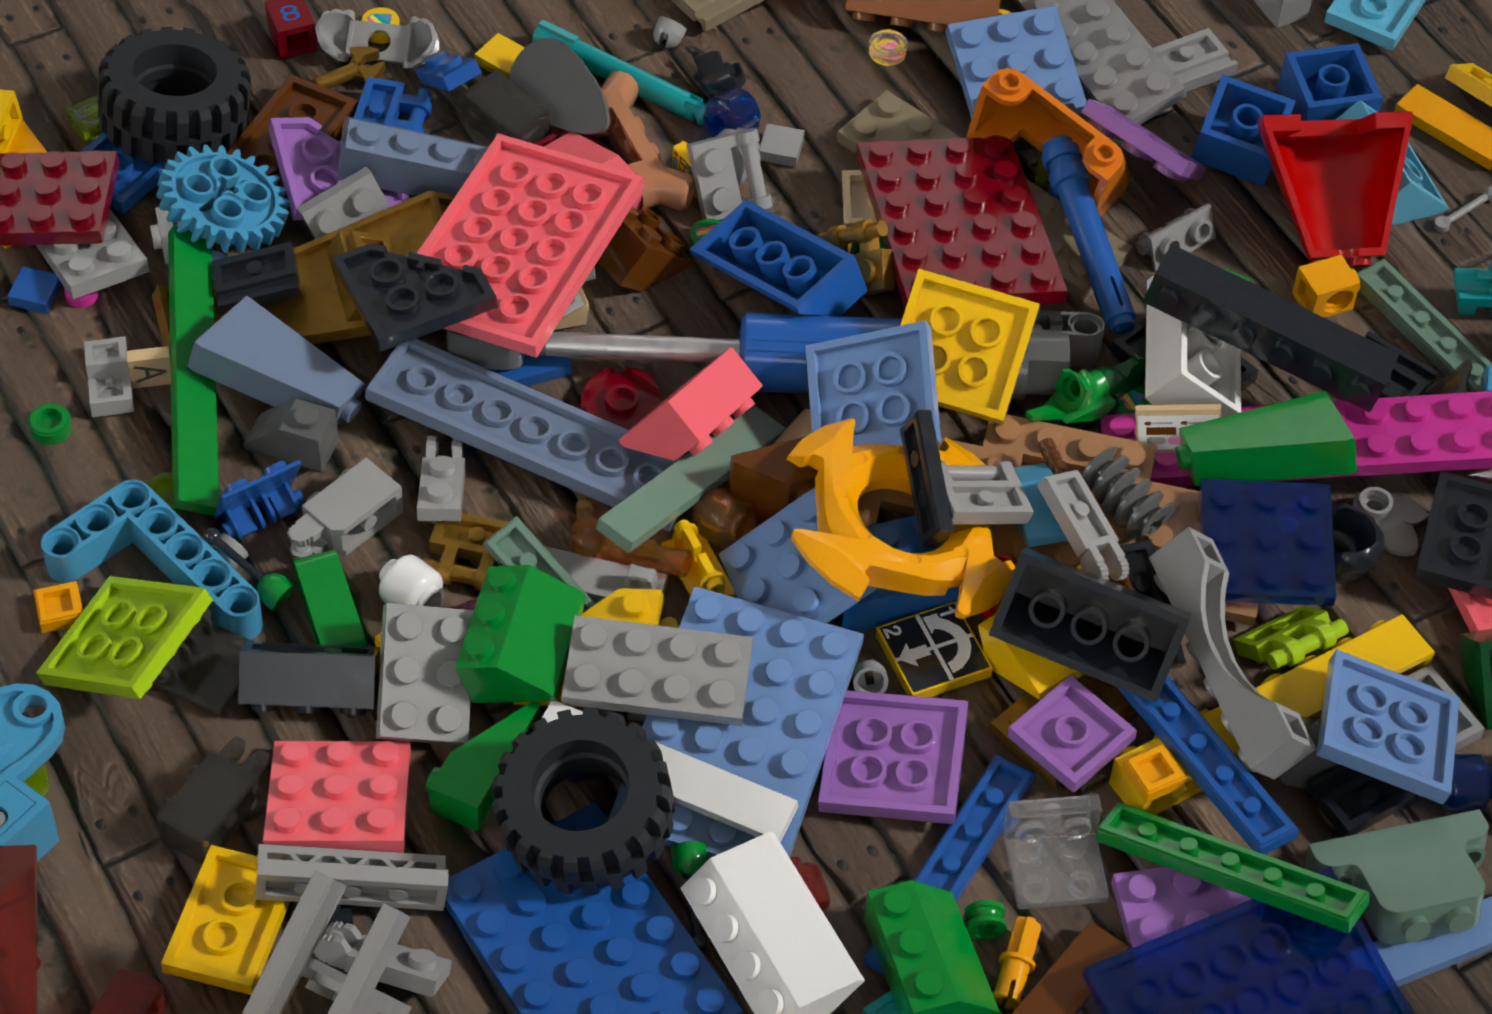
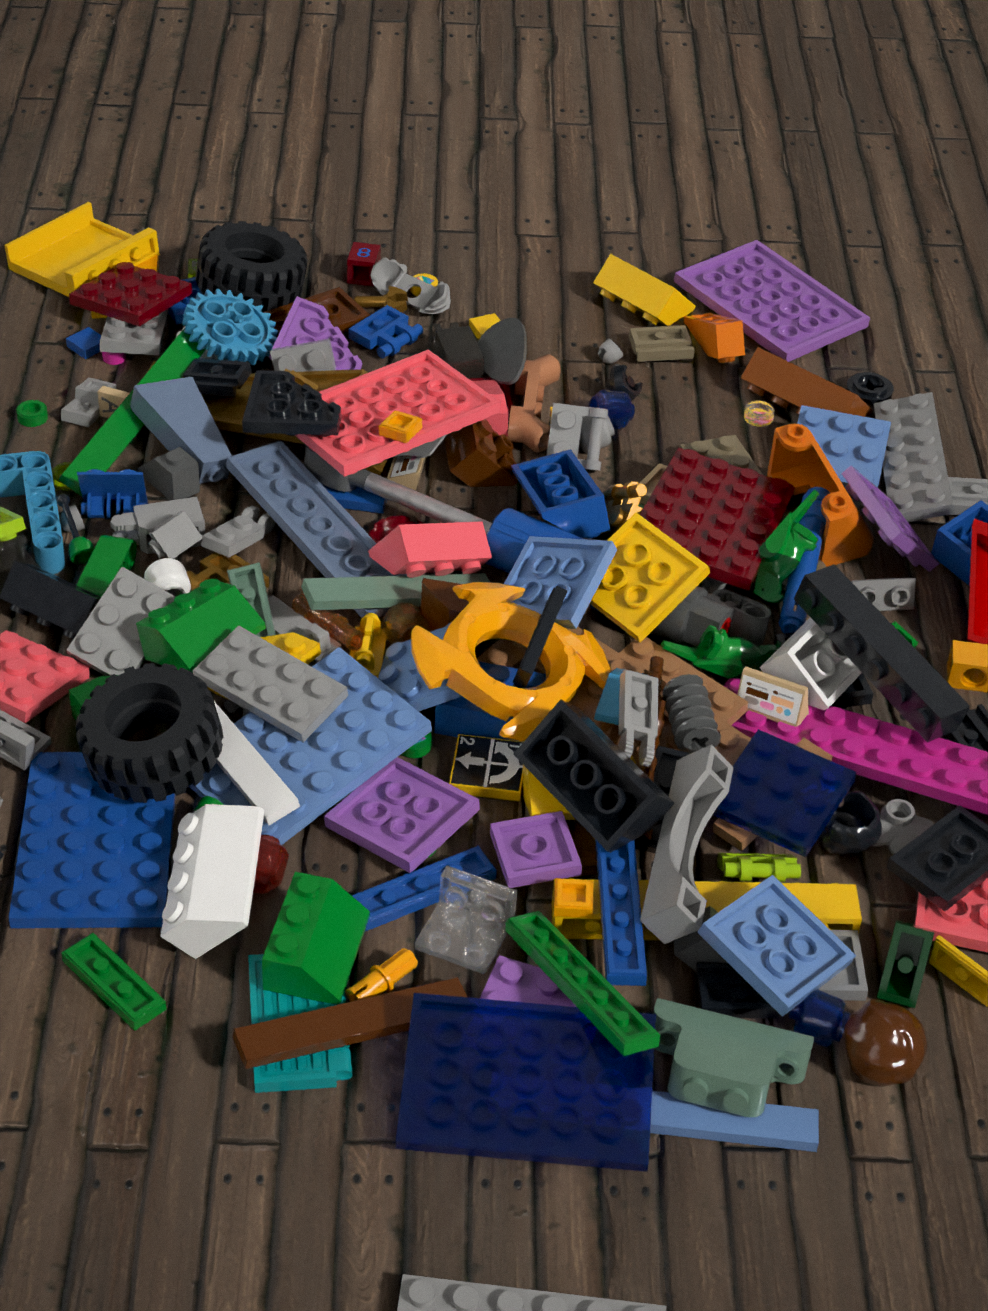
camera: 30 degrees right, 10 degrees down
sand blue slope [336,116,489,196] -> none
blue plate [415,51,482,91] -> none
teal piece [532,20,716,125] -> none
light grey tile [759,123,805,167] -> none
light grey hinge [852,659,888,693] -> none
light grey plate [941,461,1034,525] -> none
green bush [964,900,1007,941] -> none
green slope [1175,391,1357,486] -> none
none -> light grey brick [148,511,203,559]
none -> light orange tile [379,410,422,444]
none -> animal [754,489,819,605]

